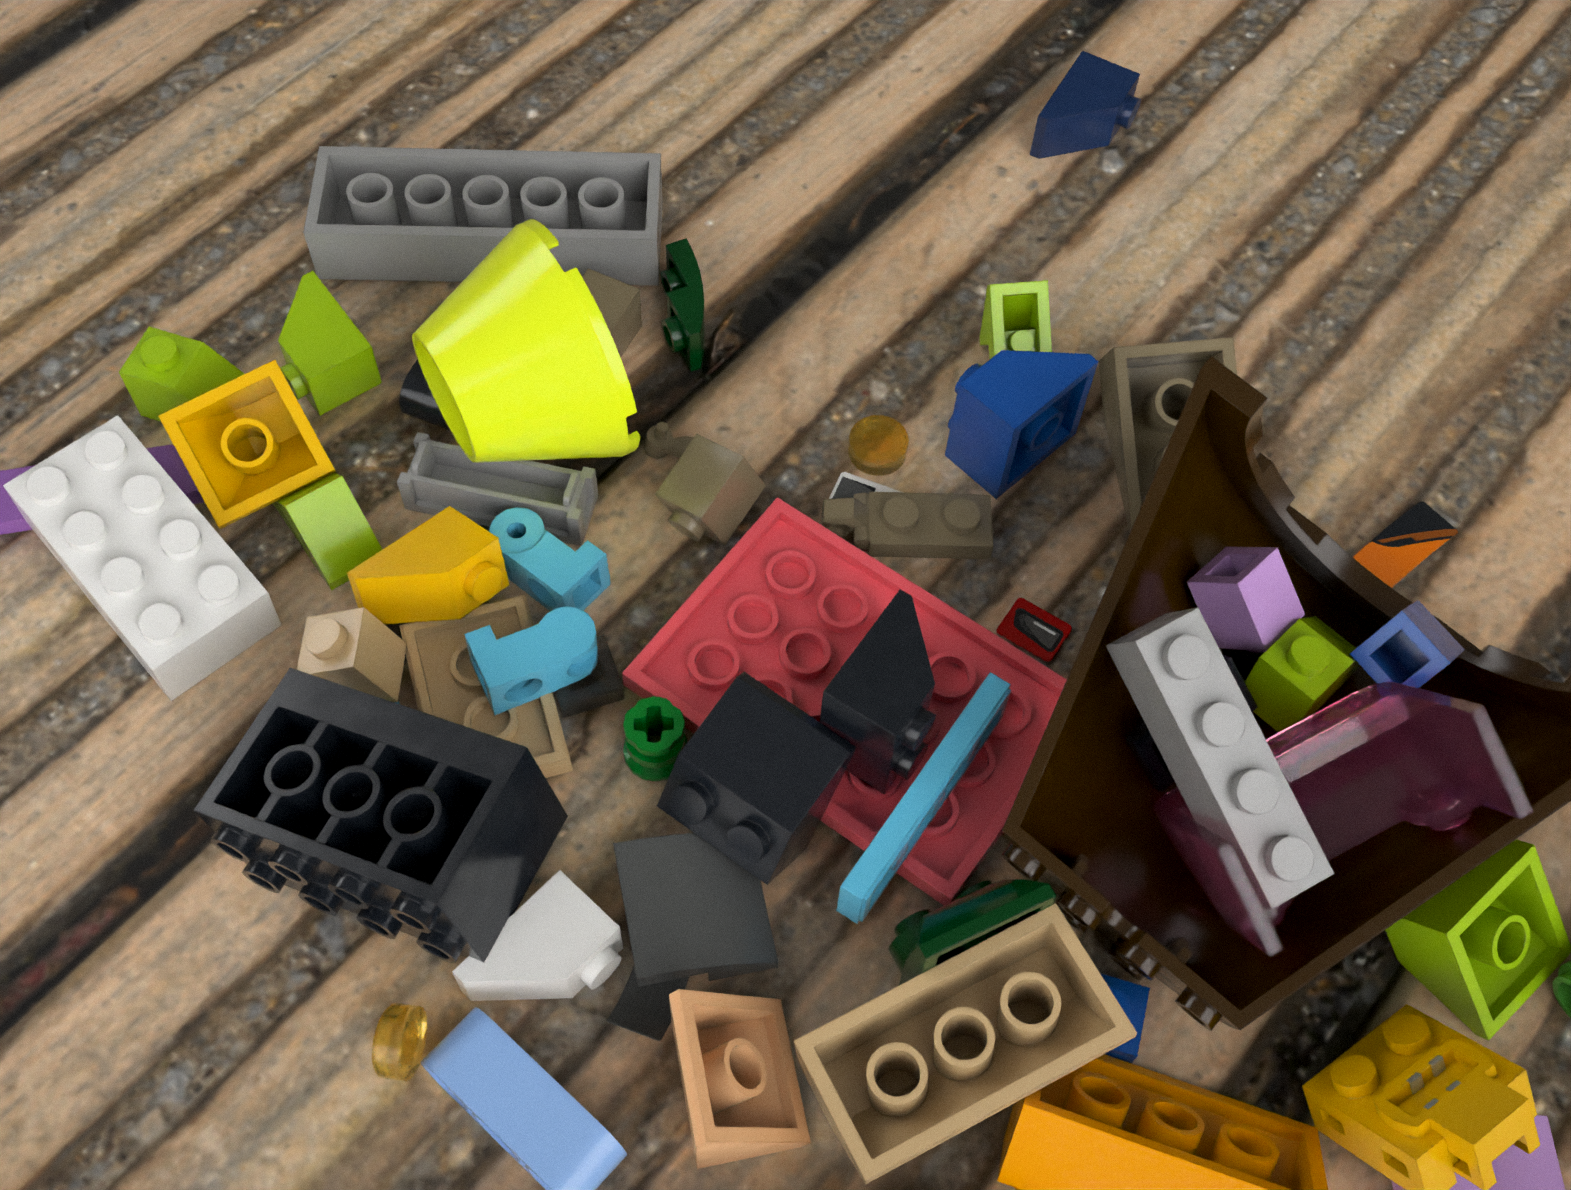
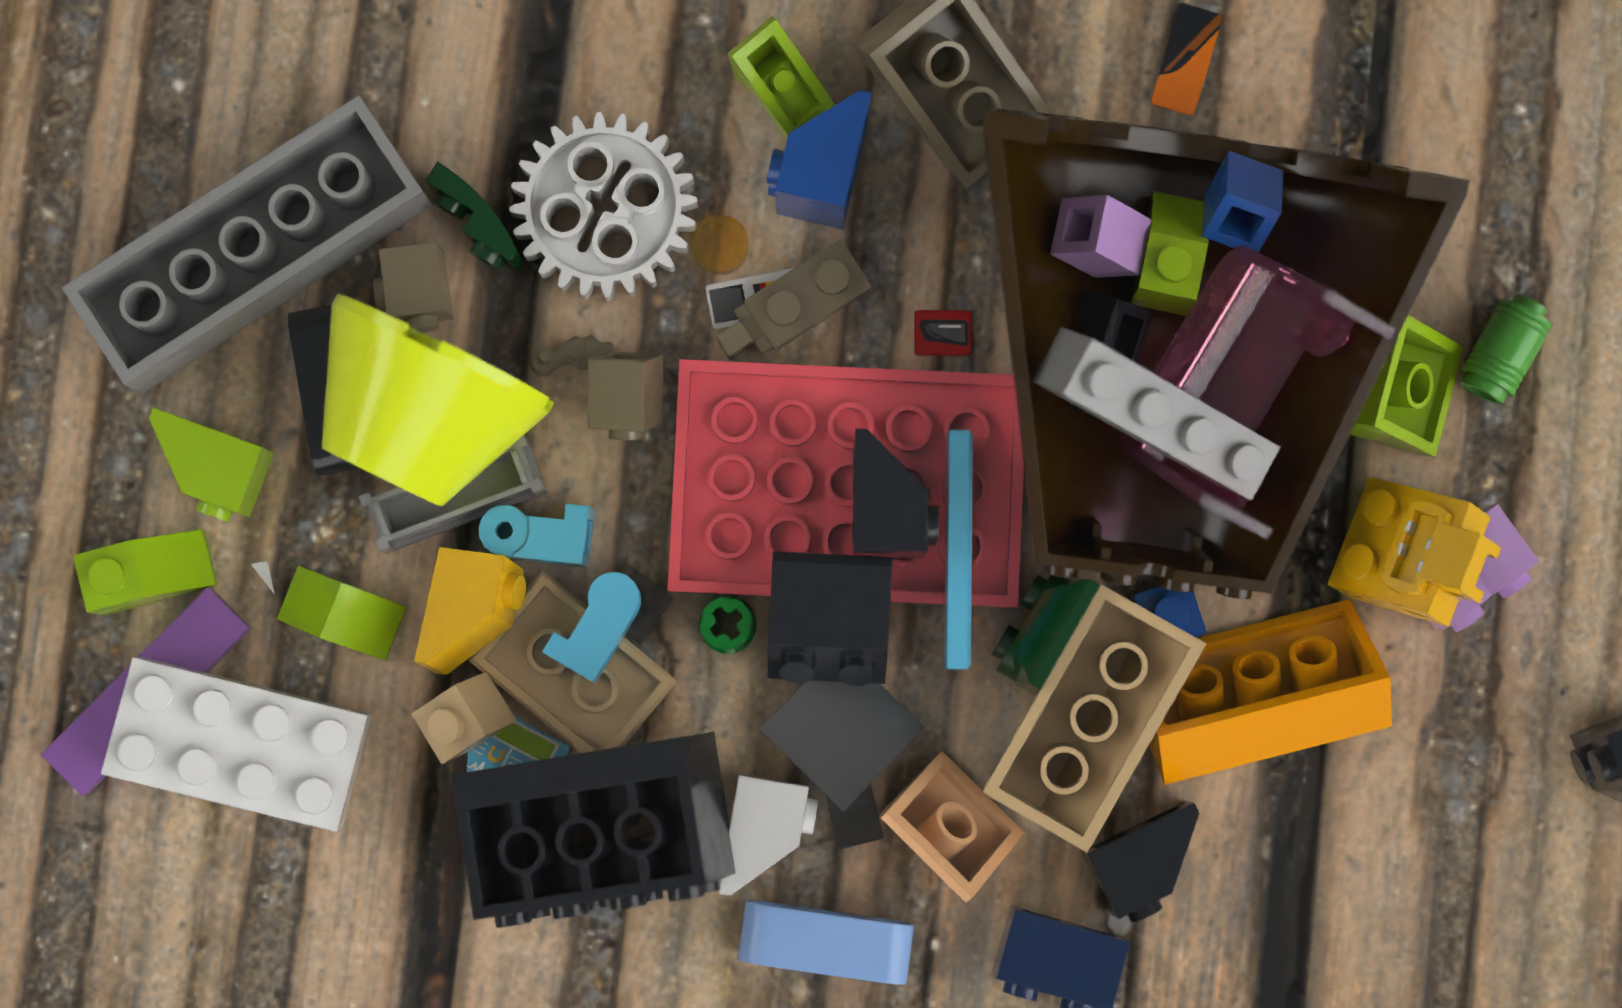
camera: 30 degrees left, 25 degrees up
yellow slope [158,360,336,529] -> none
clear yellow tile [372,1002,427,1082] -> none
none -> white gear [509,112,698,302]

